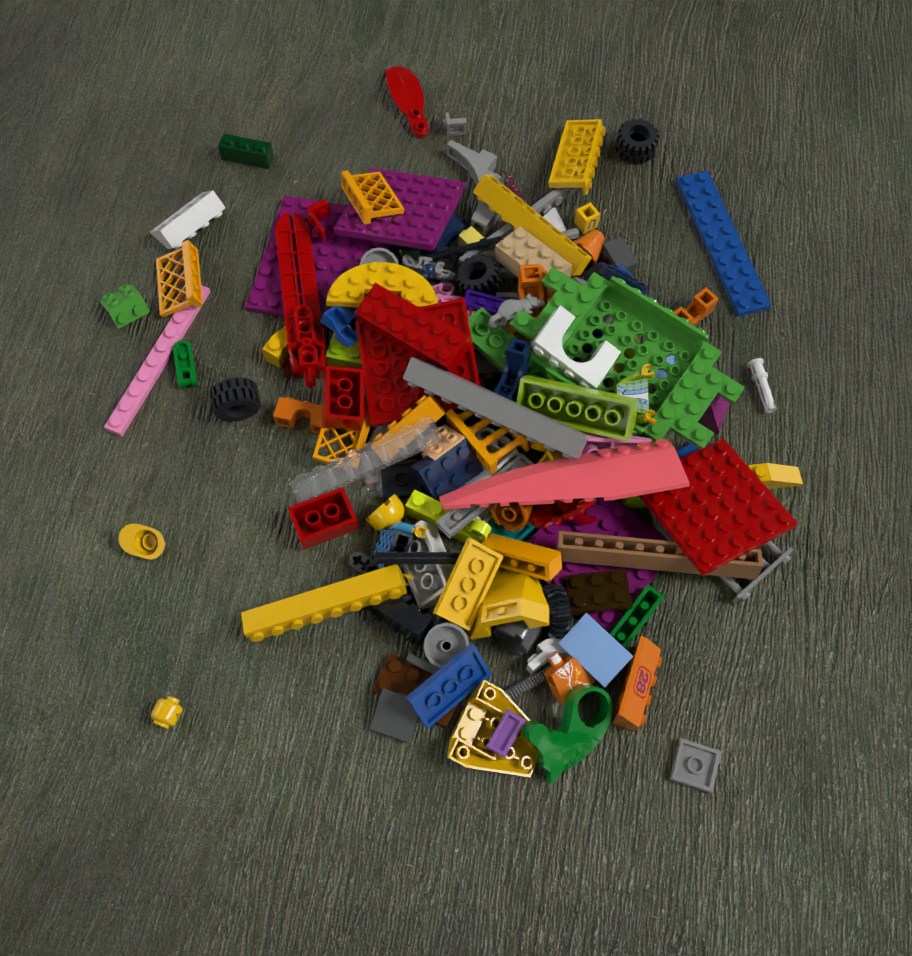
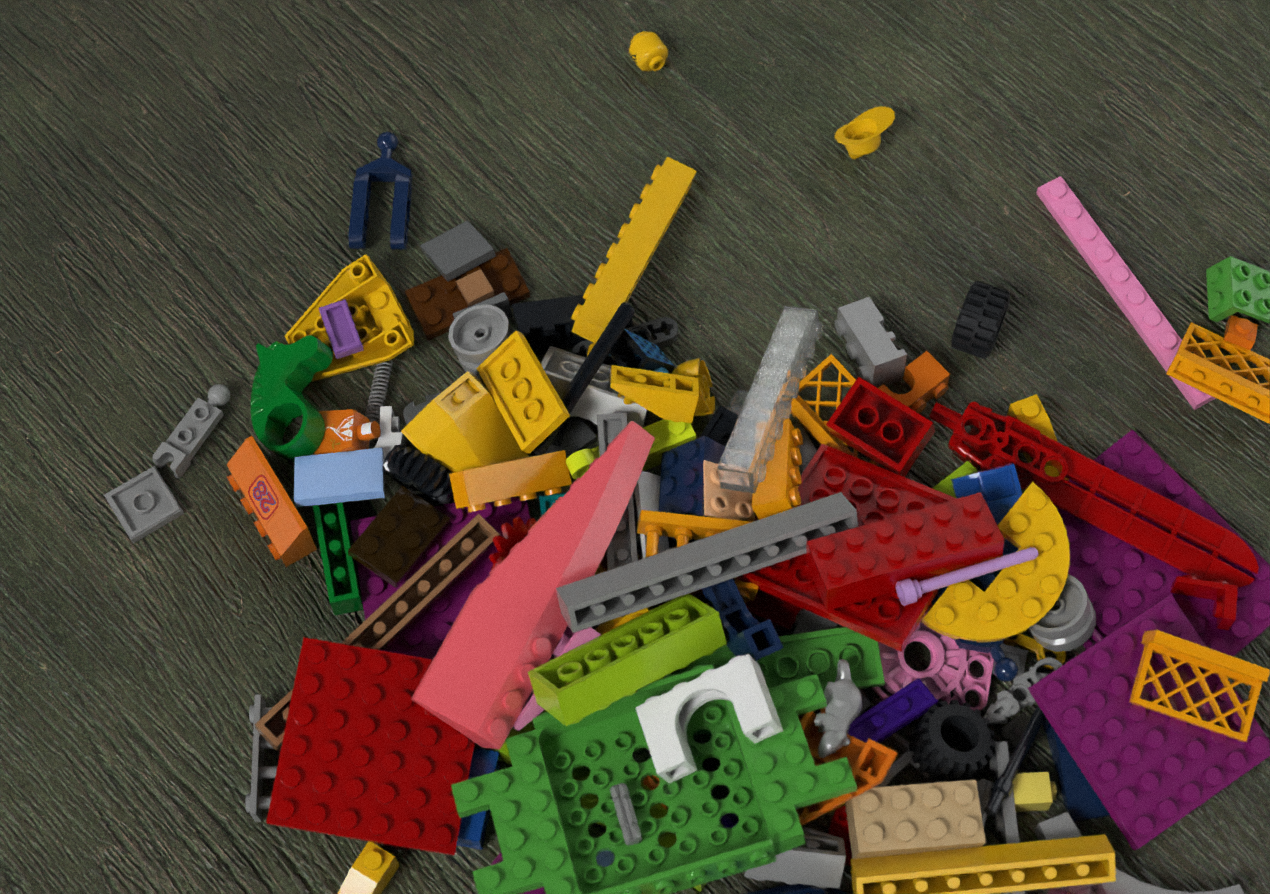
camera: 135 degrees right, 0 degrees up
green plate [173,340,198,389] -> none
red brick [288,487,359,550] -> none
blue plate [406,643,492,729] -> none
torso [615,364,657,424] -> none
none -> light grey plate [152,384,230,479]
none -> dark blue piece [349,131,412,250]
none -> medium nougat tile [456,269,494,307]
none -> yellow slope [610,365,699,423]
none -> light grey axle [610,783,642,846]
none -> light grey wedge [834,296,907,388]
none -> lavender piece [896,547,1038,606]
none -> orange plate [1223,315,1258,350]

